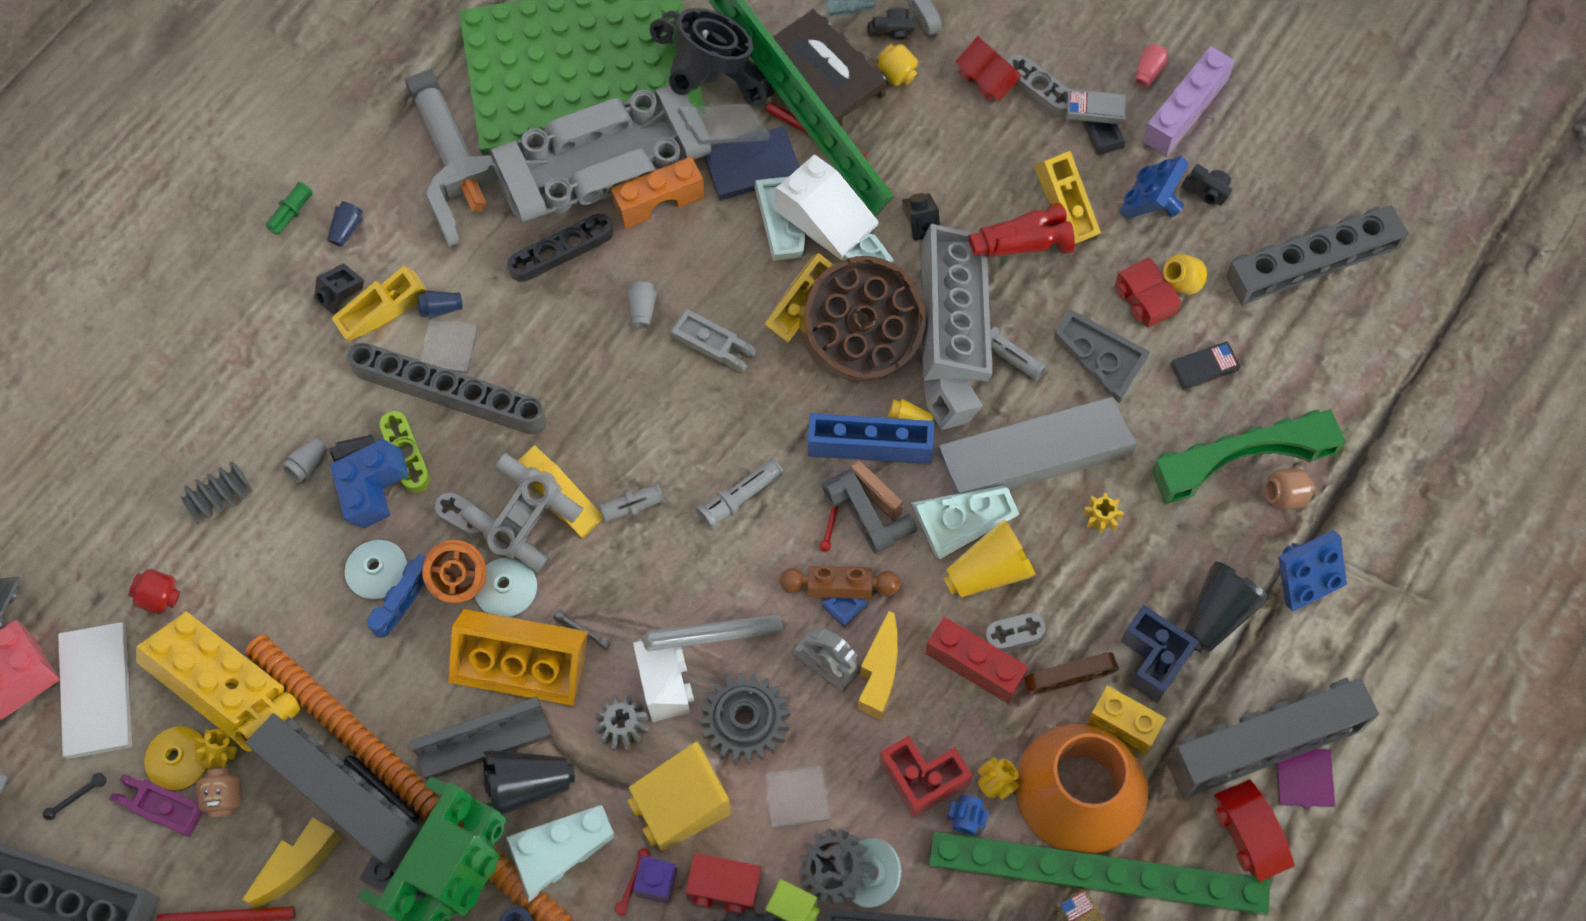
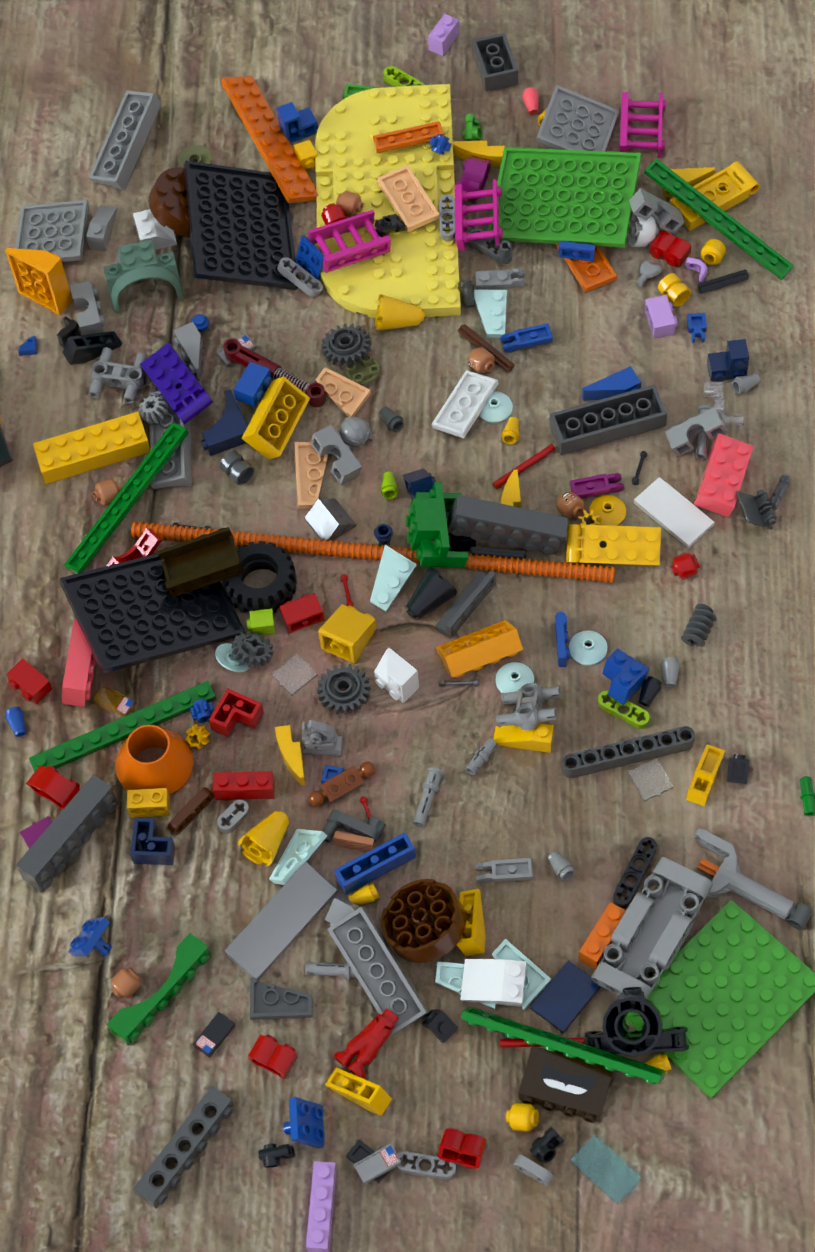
camera: 150 degrees right, 5 degrees down
dark blue cone [327,201,363,247] -> none
dark blue cone [418,290,463,319] -> none
orange cone [422,540,486,604] -> none
light grey beam [435,493,483,539] -> none
light grey gear [594,695,649,751] -> none
dark purple brick [633,856,678,904] -> none
light grey axle [642,615,783,651] -> none
clear piece [677,104,770,145] -> none
yellow gear [1083,493,1124,534] -> none
coral cone [1134,44,1169,88] -> none
yellow head [1162,253,1207,295] -> none
black cone [1184,561,1268,654] -> none

